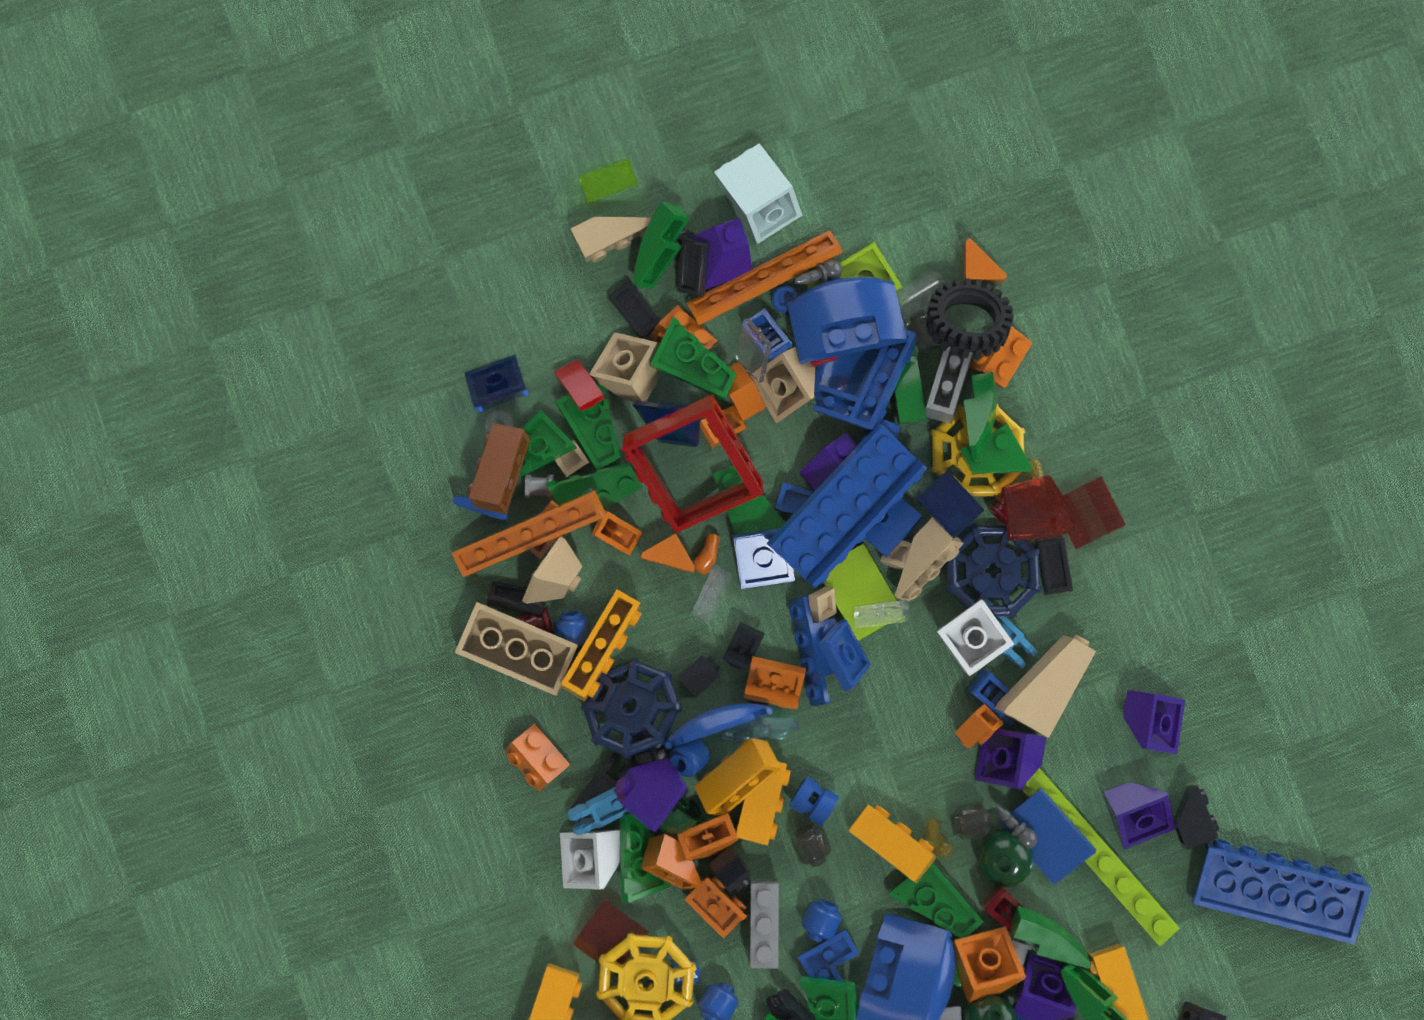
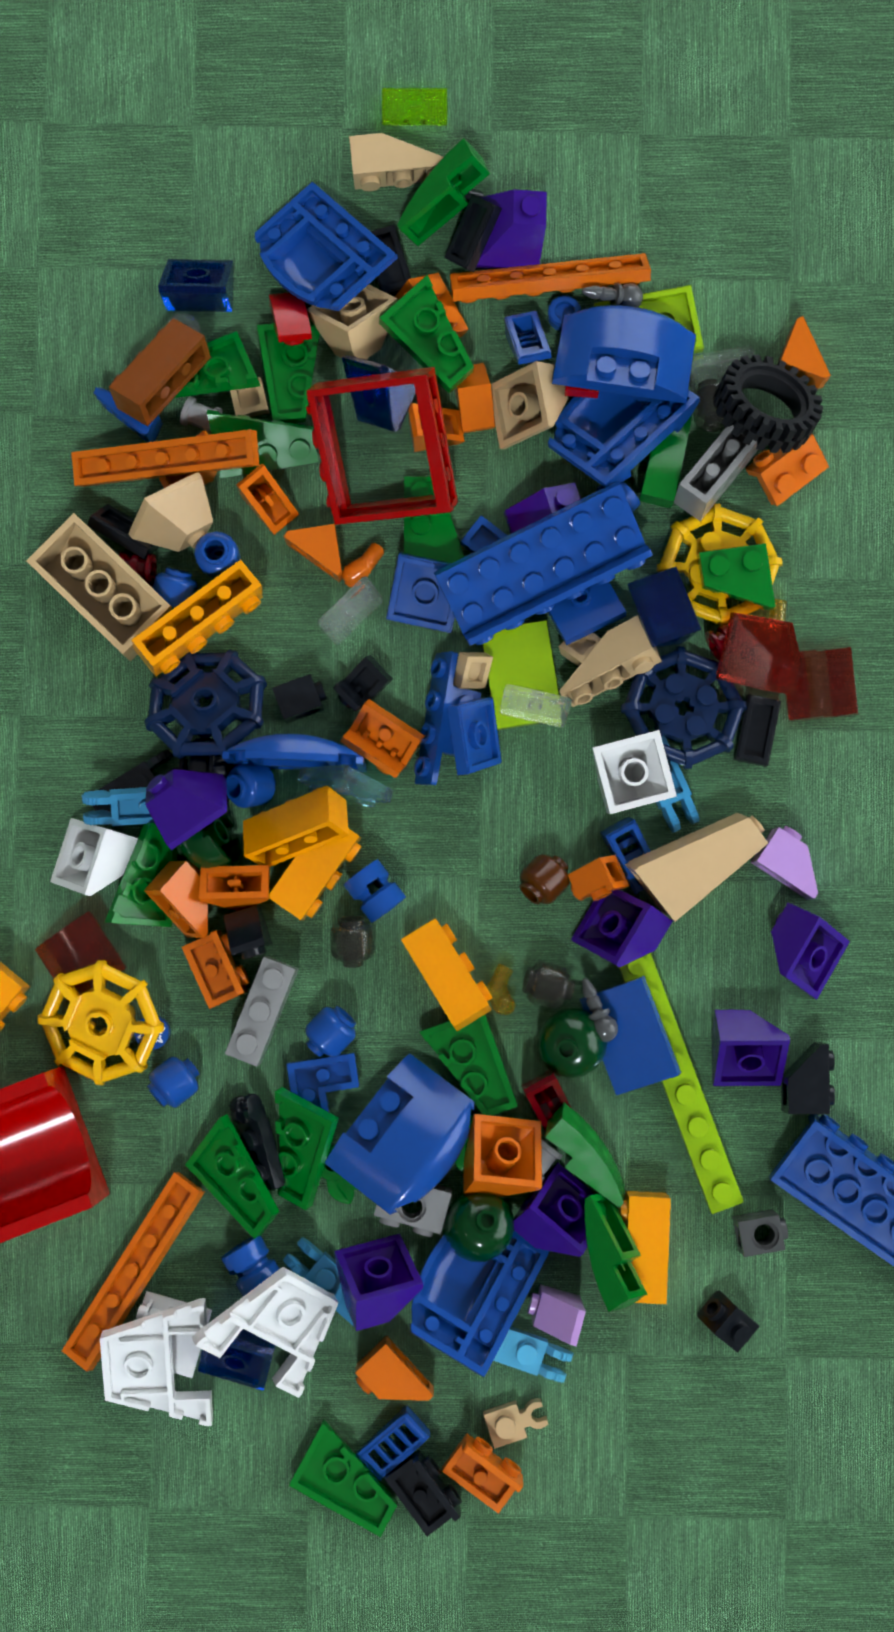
camera: 20 degrees right, 0 degrees up
orange bracket [504,723,570,792] -> none
light aqua slope [714,143,803,244] -> none
clear piece [736,318,772,383] -> none
green slope [964,372,997,460] -> none
none -> blue head [194,531,241,579]
none -> blue slope [254,182,398,311]
none -> reddish brown head [519,854,570,905]
none -> dark grey brick [732,1209,788,1257]
none -> lavender slope [750,826,818,900]

